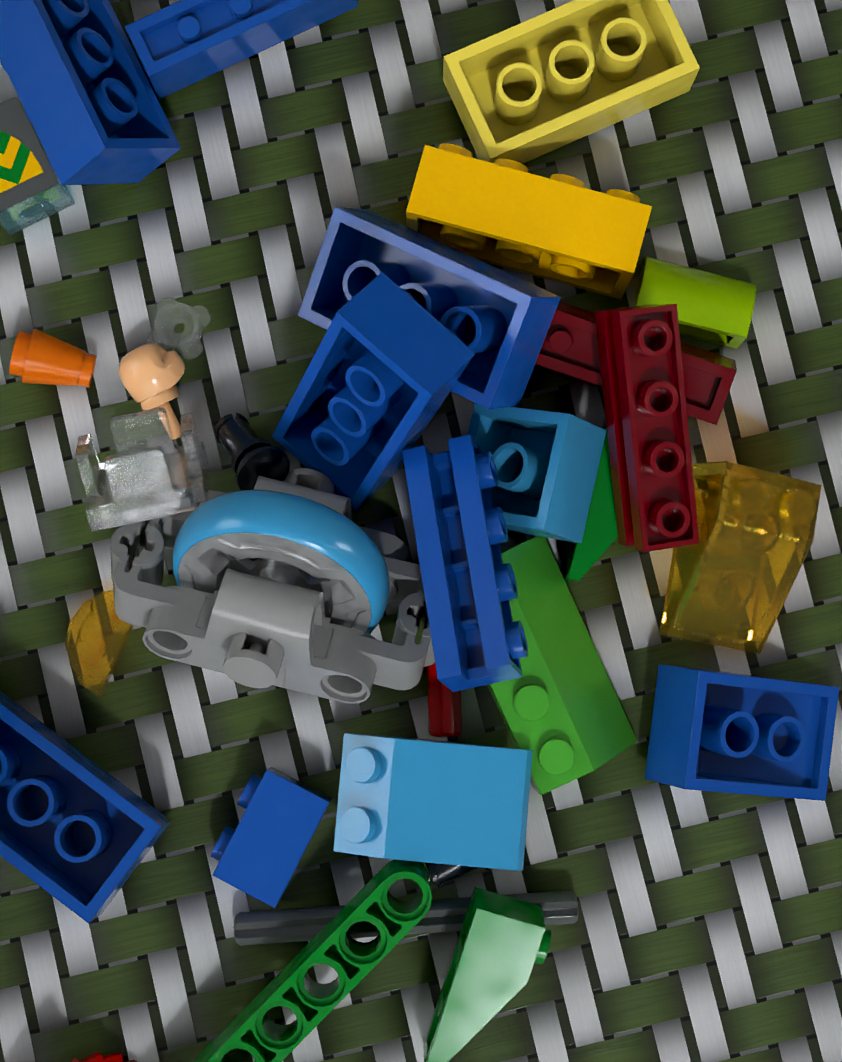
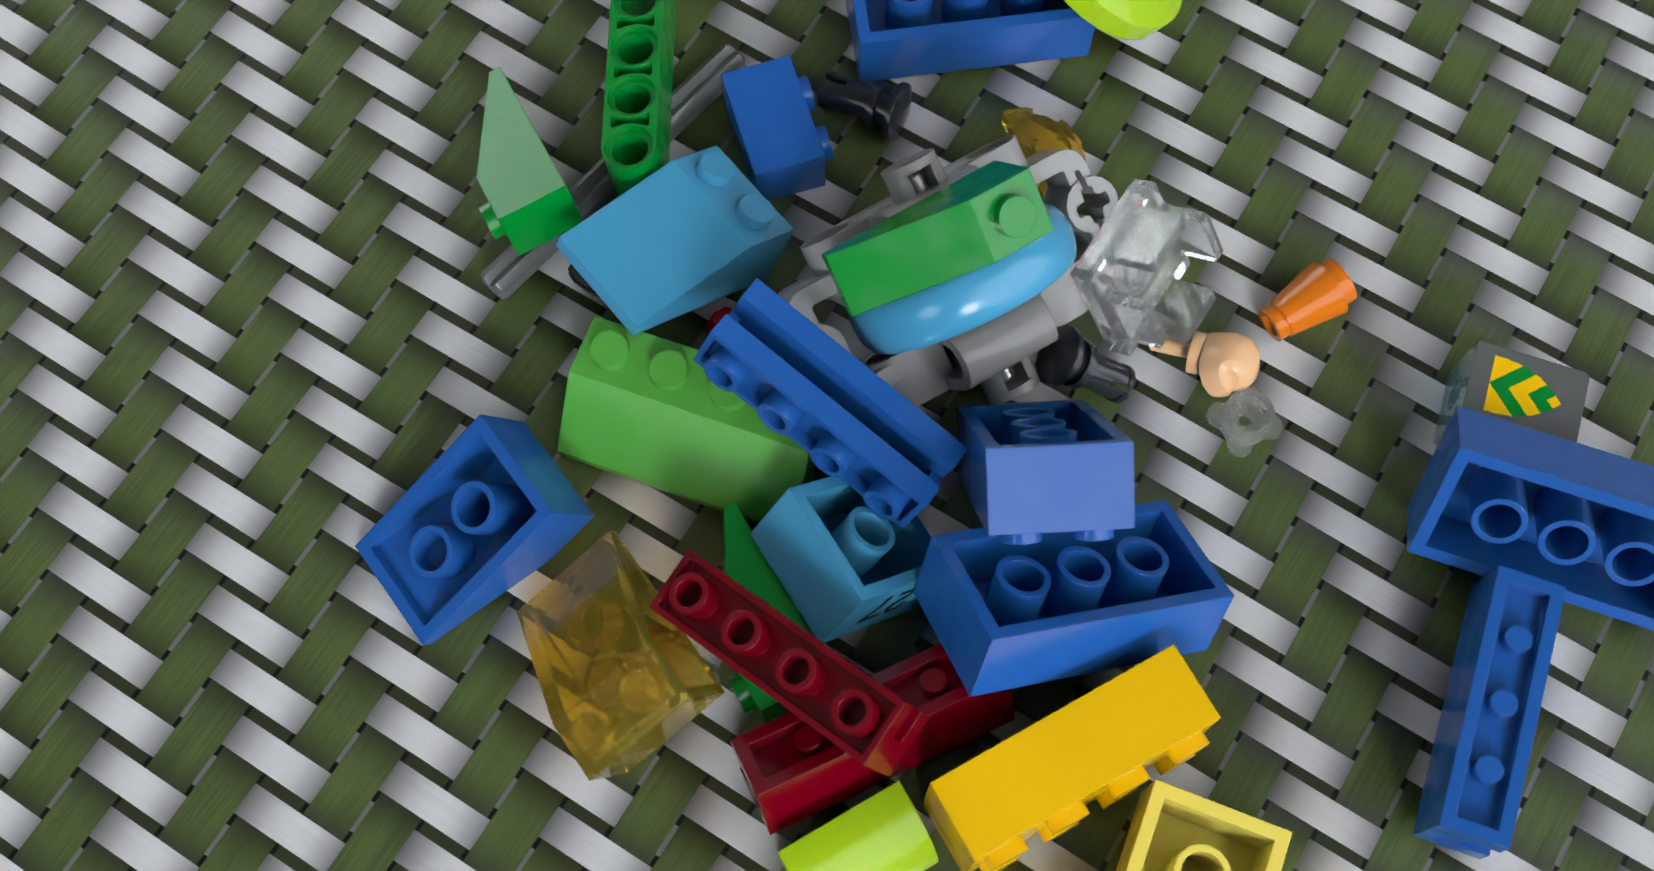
camera: 135 degrees right, 15 degrees down
none -> black pin [817,70,912,141]
none -> green slope [821,160,1054,316]

